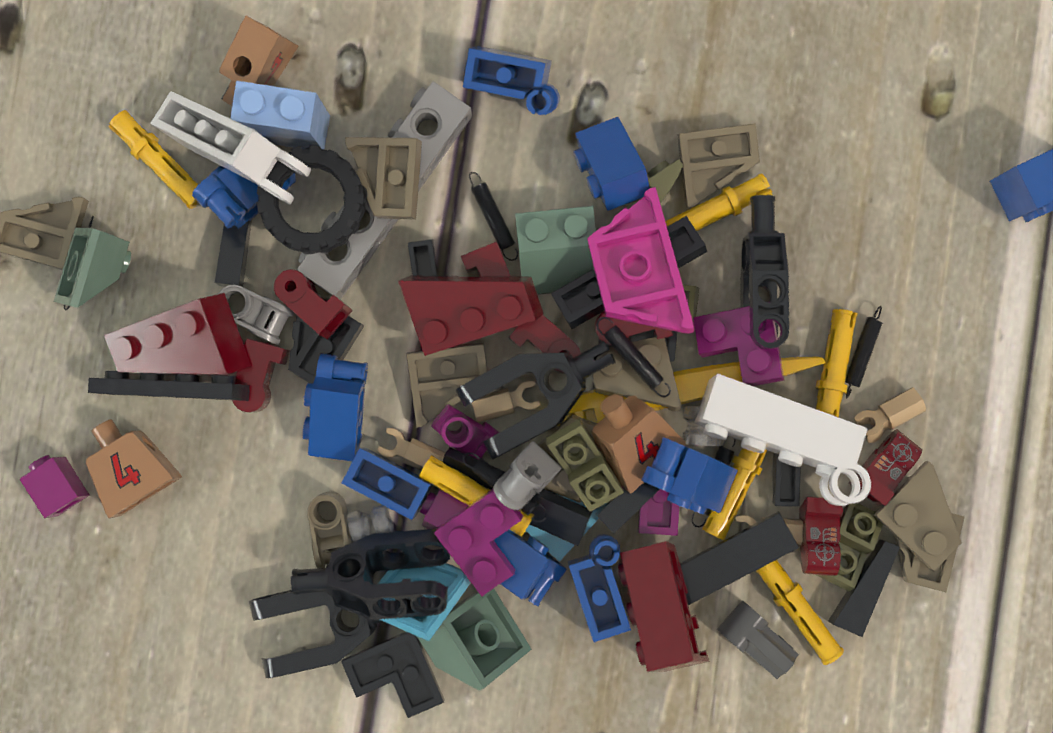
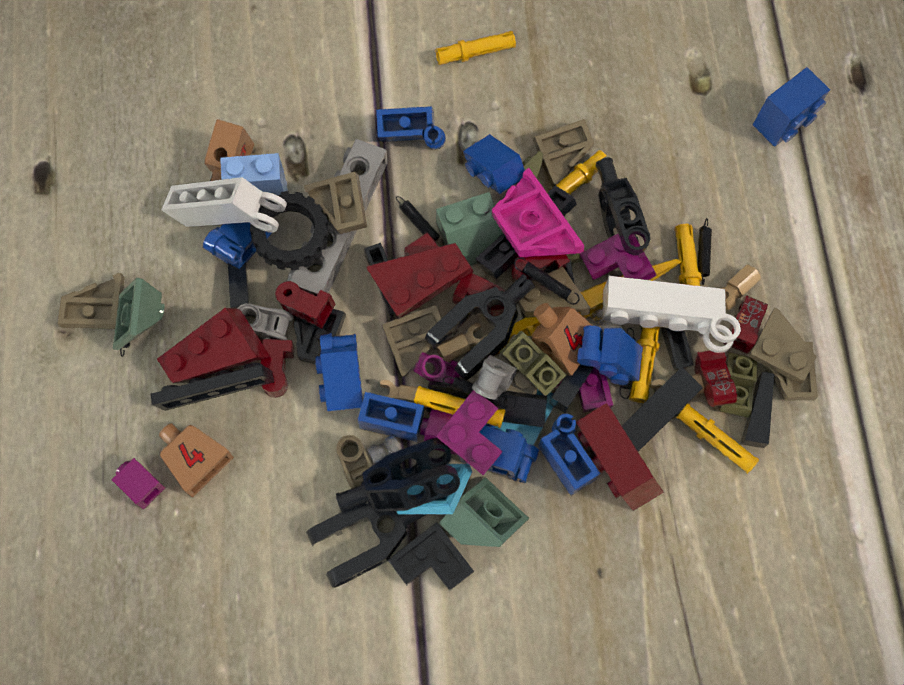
camera: 20 degrees left, 15 degrees down
yellow pin [108,110,200,209] -> none
dark grey piece [717,600,799,679] -> none

